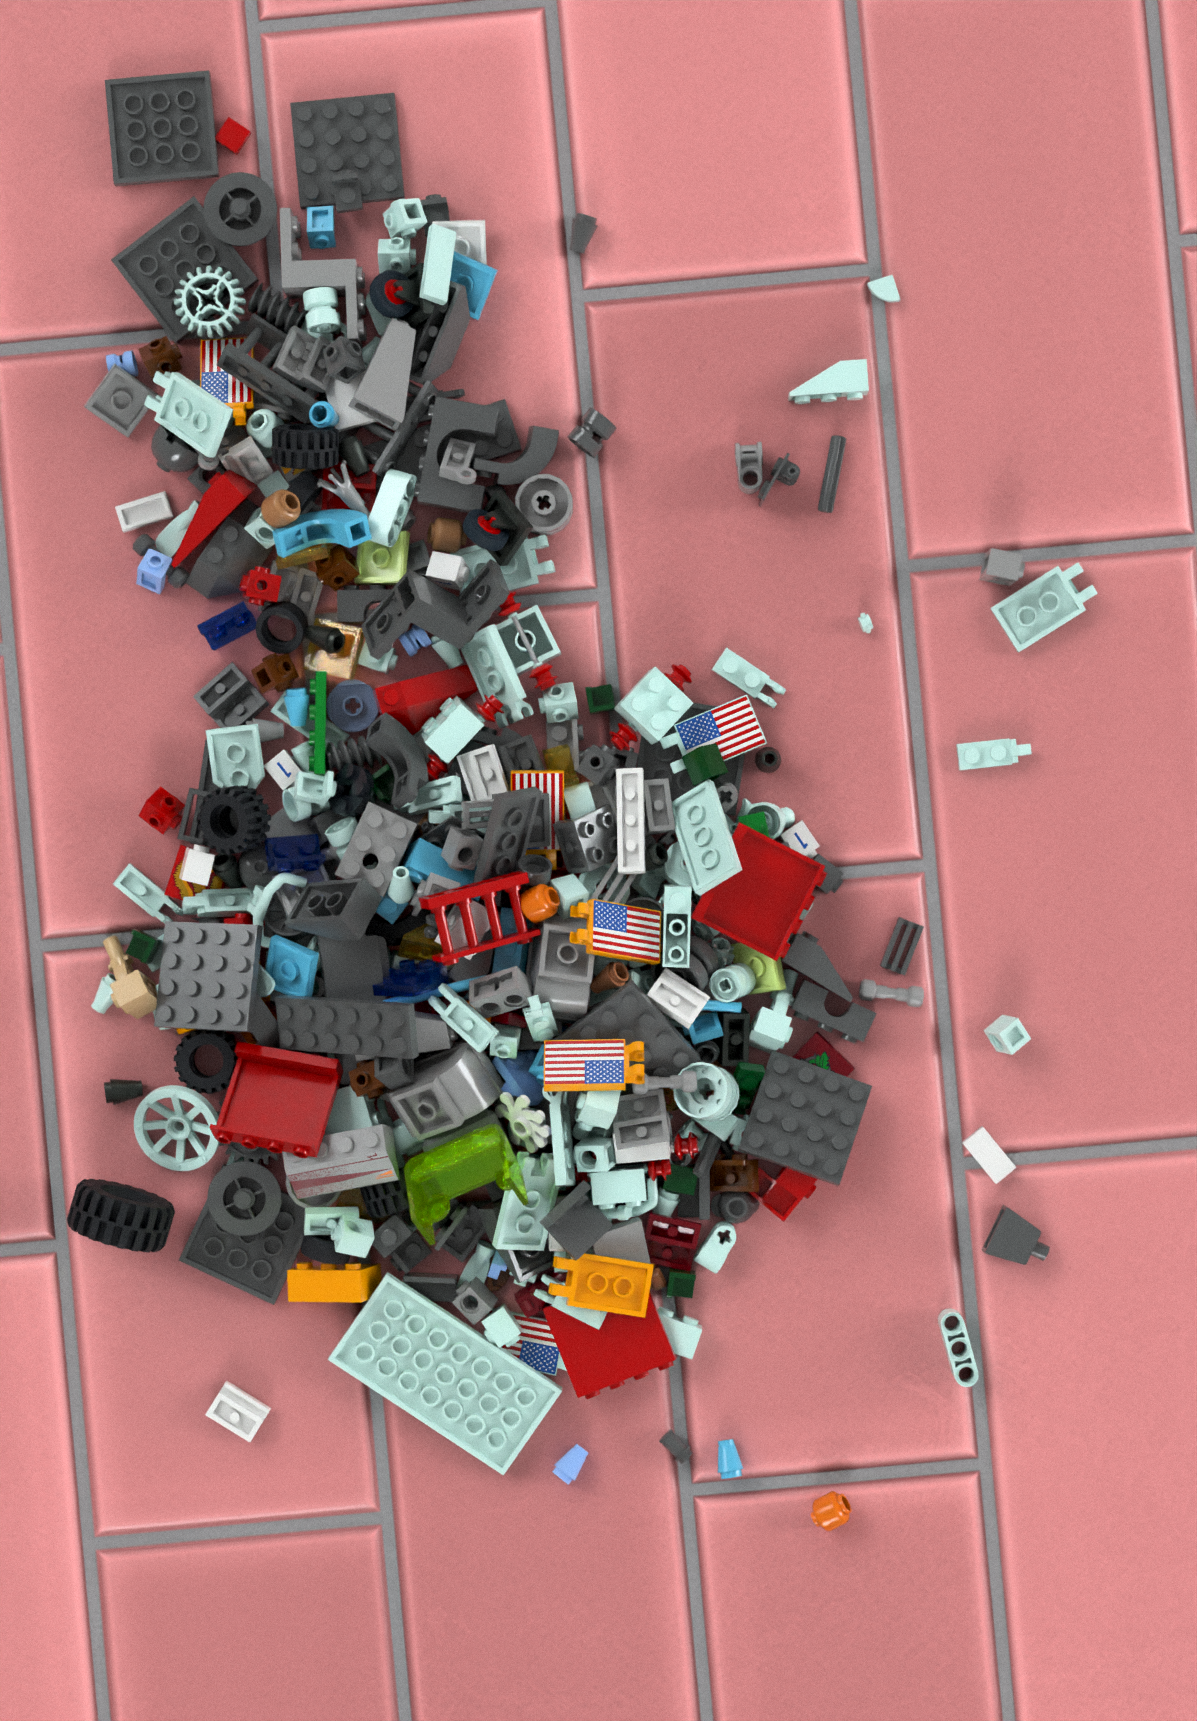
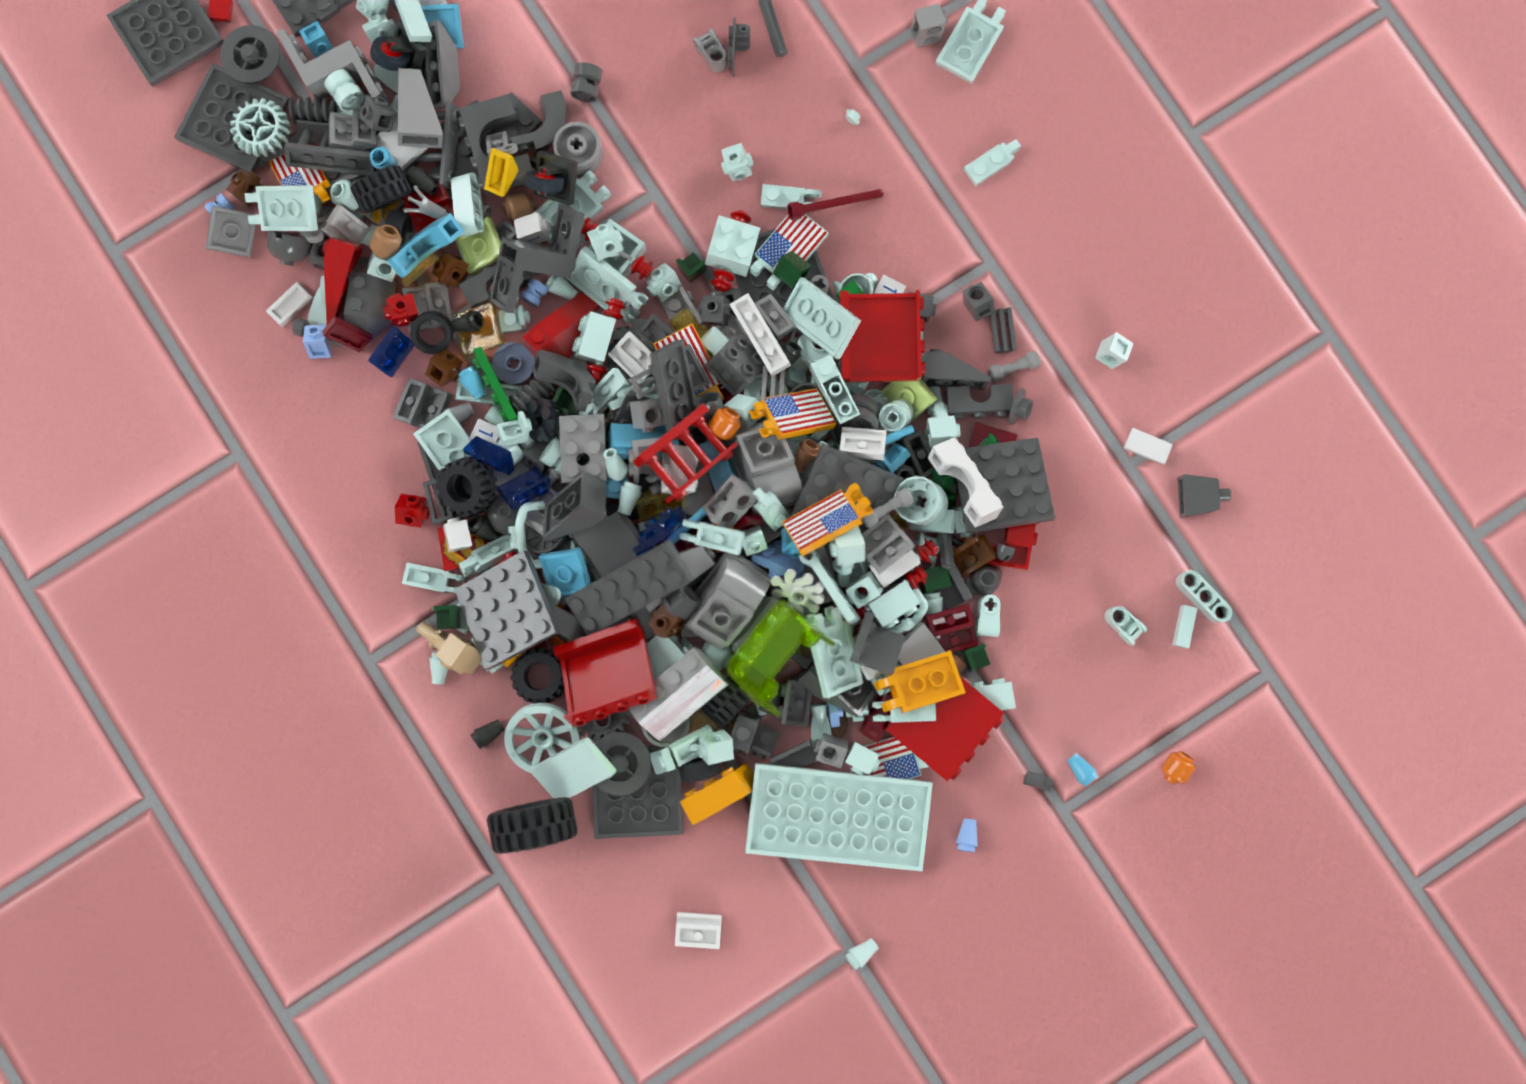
camera: 30 degrees left, 5 degrees down
pearl dark grey cone [755,747,781,773] -> none
none -> dark red plate [322,316,372,353]
none -> clear blue bracket [463,436,515,475]
none -> yellow slope [484,148,519,197]
none -> light aqua tile [530,736,617,798]
none -> light aqua brick [587,223,623,260]
none -> light aqua cone [617,481,642,516]
none -> light aqua bracket [650,747,677,775]
none -> light aqua brick [721,143,754,181]
none -> dark red piece [787,189,884,220]
none -> light aqua cone [845,938,879,970]
none -> white arch [928,437,1003,528]
none -> dark grey brick [962,282,995,321]
none -> dark grey hinge [996,544,1015,561]
none -> dark grey piece [1009,388,1033,425]
none -> light aqua piece [1104,606,1148,646]
none -> light aqua piece [1172,605,1198,649]

